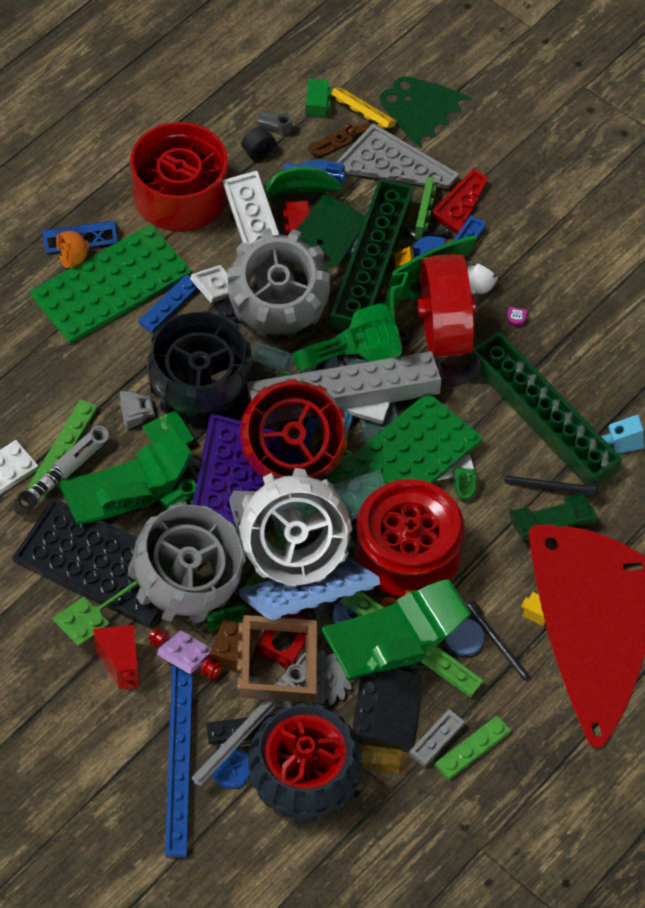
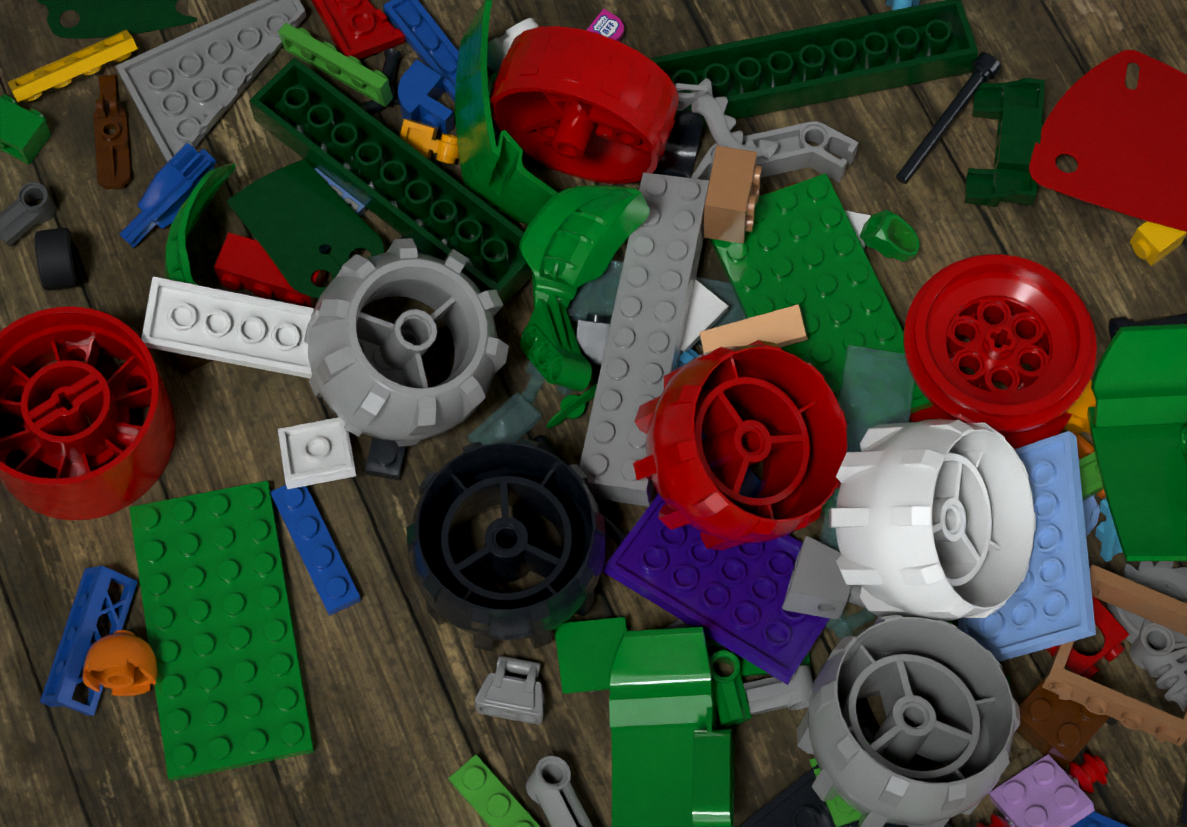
camera: 65 degrees left, 10 degrees up
none -> light grey piece [675,78,778,160]
none -> light grey piece [691,121,859,183]
none -> light nougat tile [699,304,808,353]
none -> medium nougat brick [704,146,762,244]

